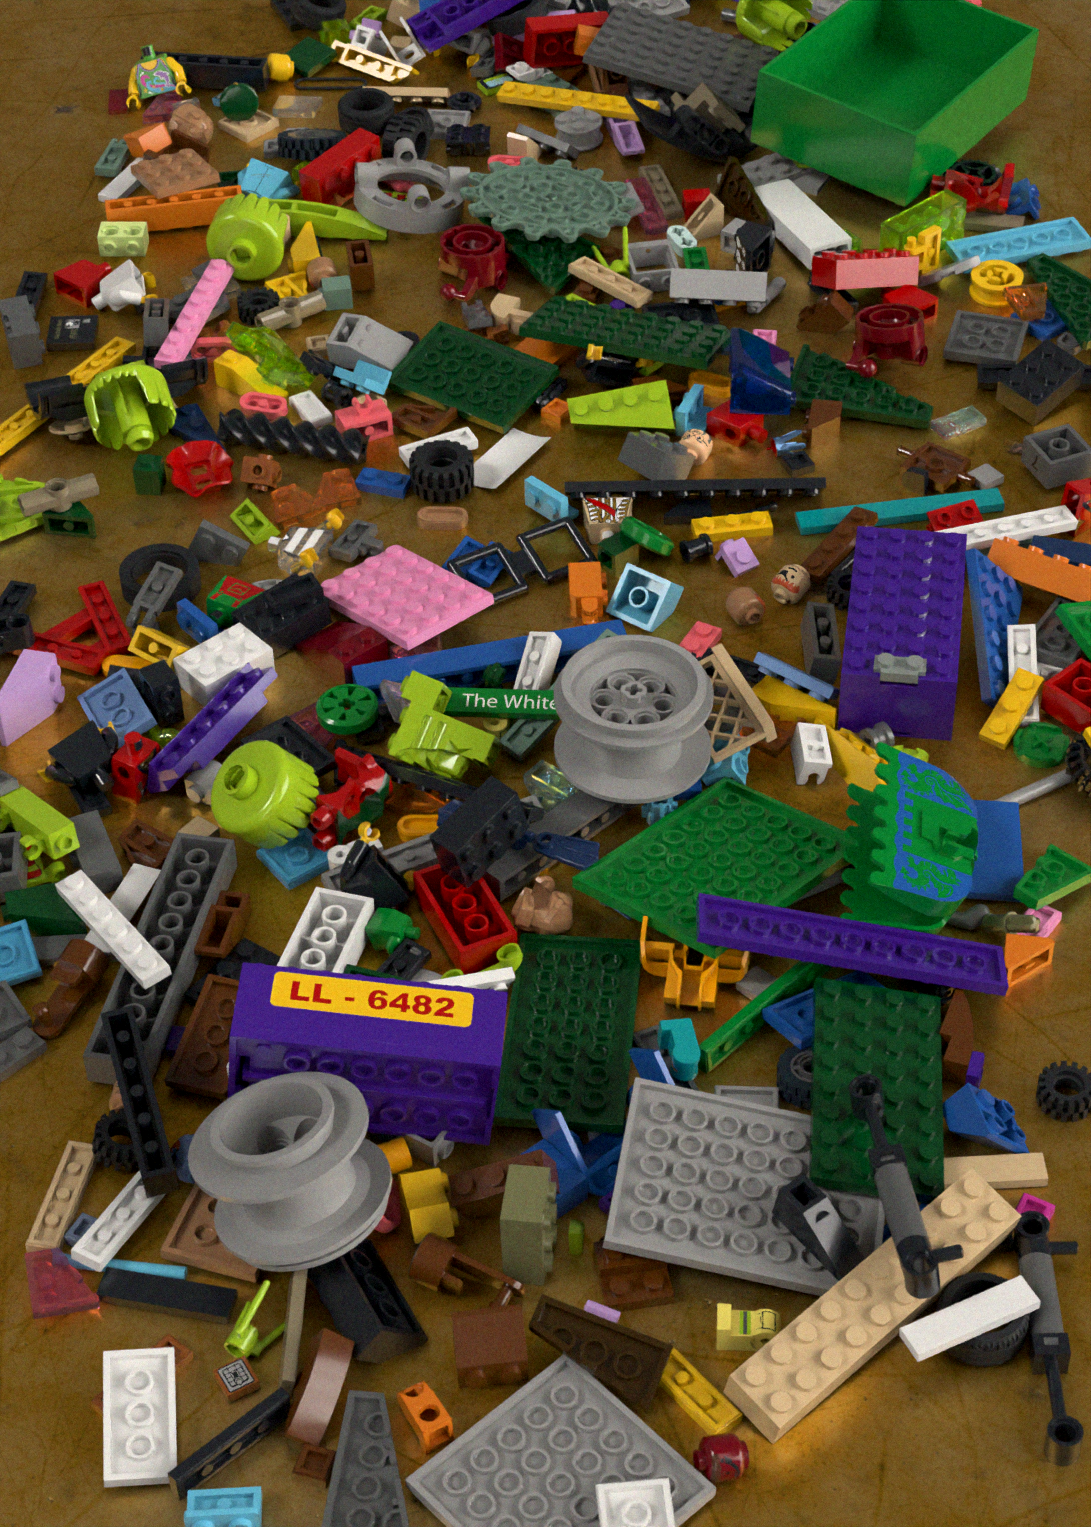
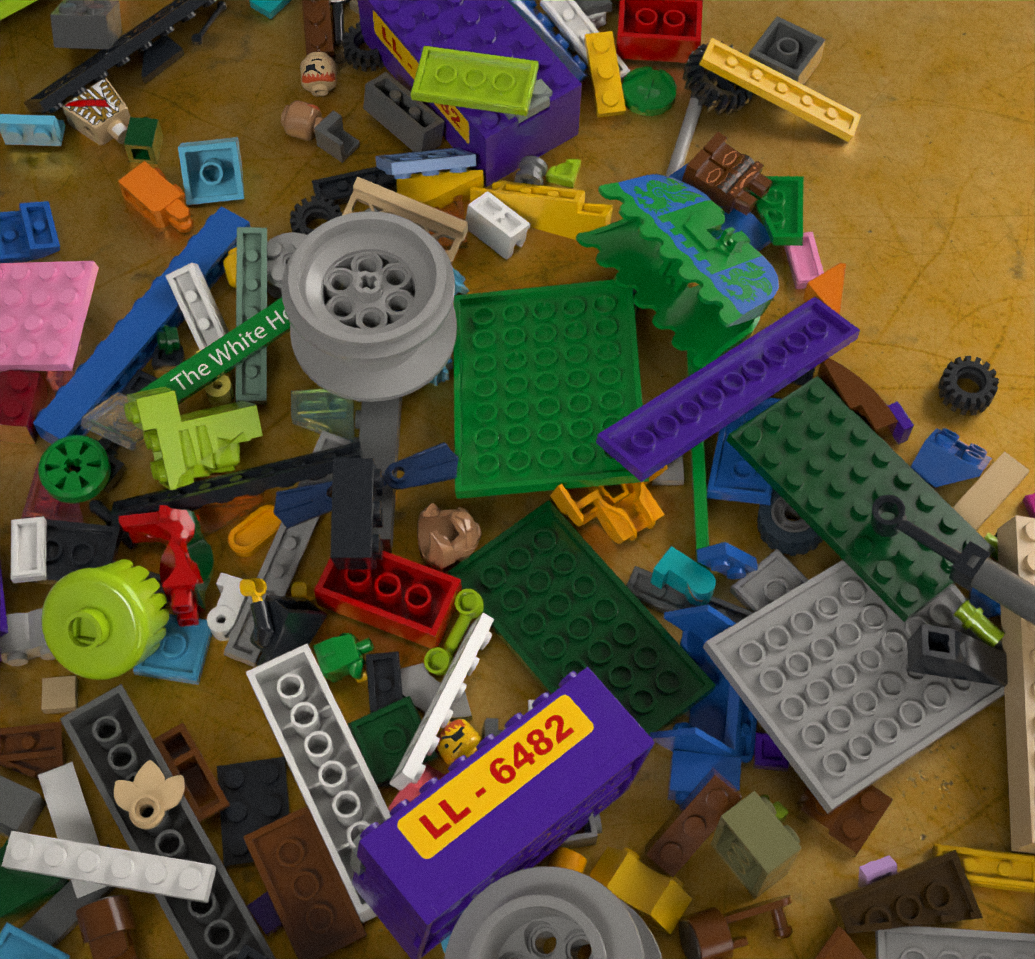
camera: 45 degrees left, 20 degrees up
black bar [447,516,598,607] -> none
green wheel [619,516,675,556] -> none
black bush [679,533,713,563] -> none
coral plate [679,621,722,658] -> none
yellow plate [691,511,773,542] -> none
lavender bracket [715,537,760,578] -> none
light yellow leg [716,1303,781,1351] -> none
olive axle [982,911,1041,934] -> none
none -> white tile [11,516,47,583]
none -> tan plate [114,760,185,830]
none -> dark grey panel [314,110,360,163]
none -> lime tile [411,46,539,116]
none -> reddish brown hips [682,131,772,216]
none -> blue plate [697,542,758,579]
none -> lime pin [953,599,1005,647]

